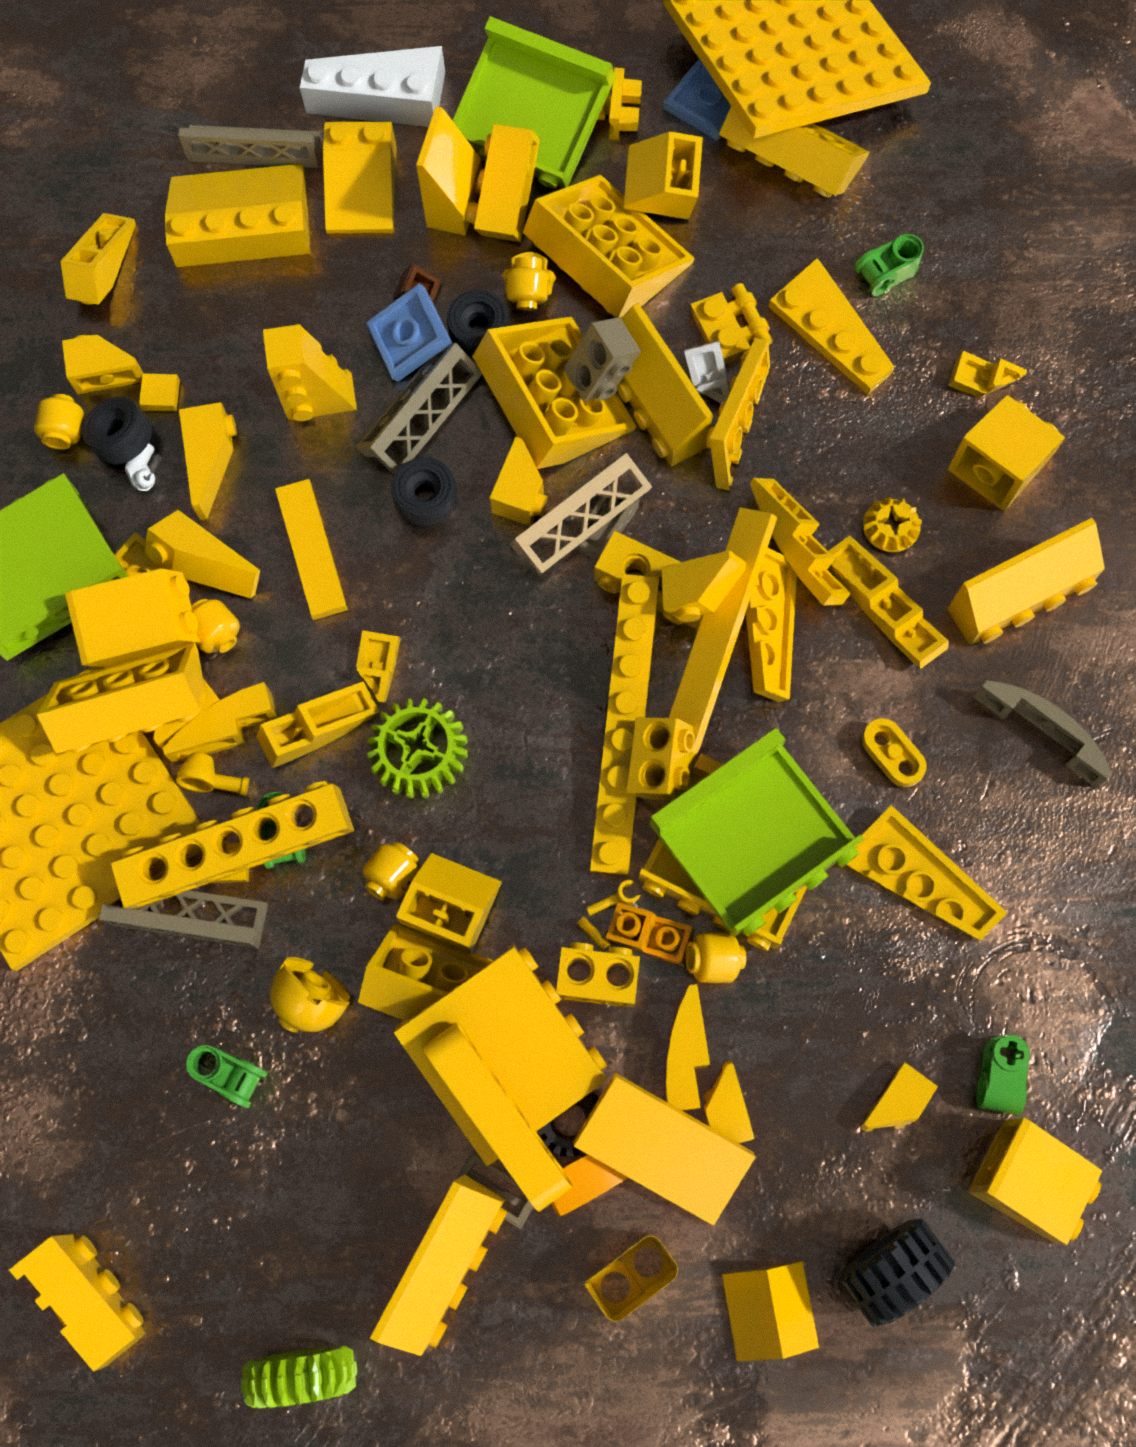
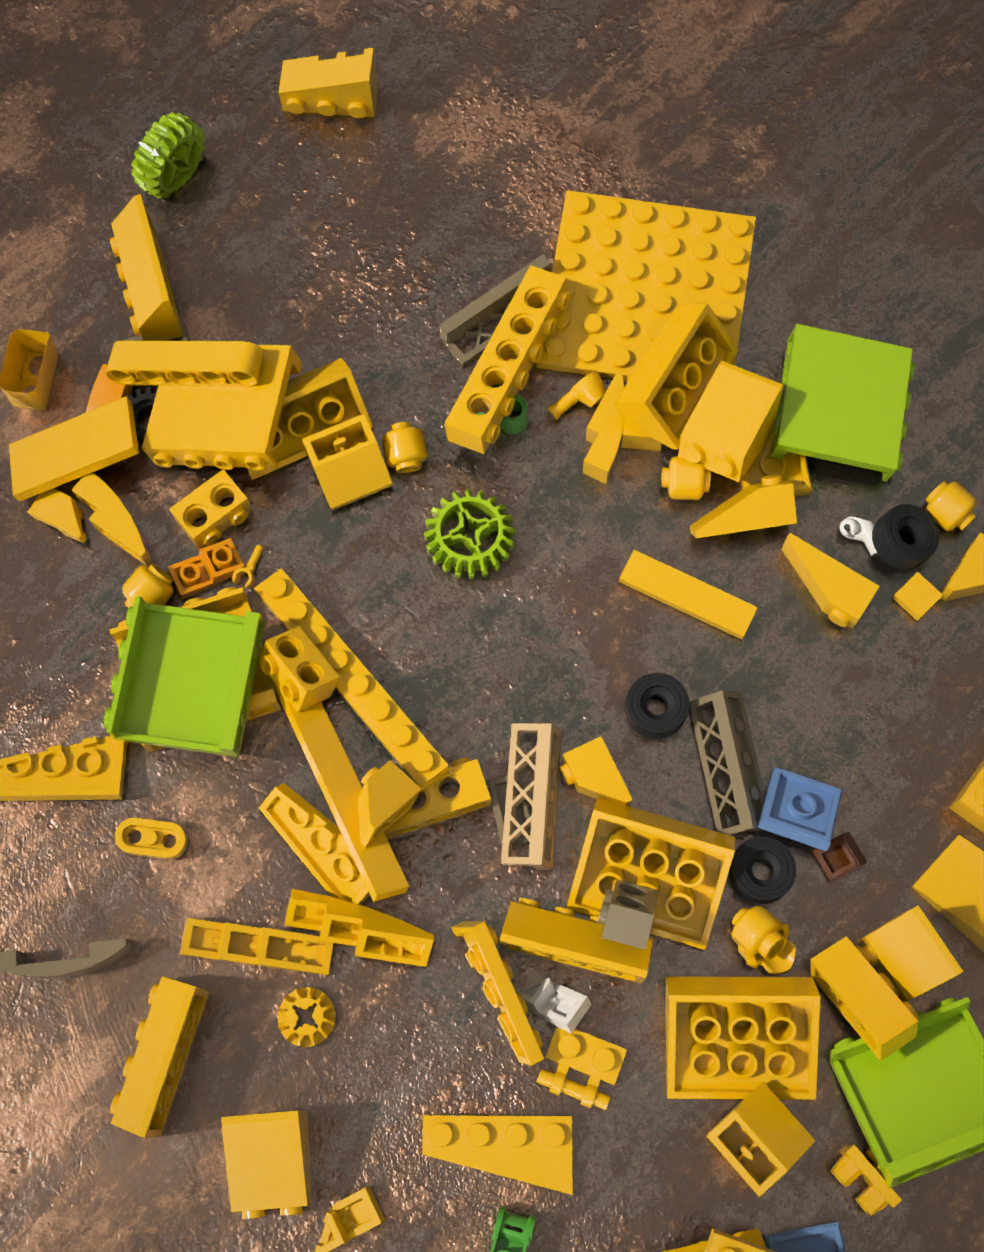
camera: 135 degrees right, 0 degrees up
bright green piece [186,1045,268,1109] -> none
yellow slope [256,682,380,768] -> none
yellow wedge [263,324,357,421] -> none
yellow cylinder [269,957,350,1032] -> none
yellow slope [356,630,401,703] -> none
yellow leg [577,916,610,950] -> none

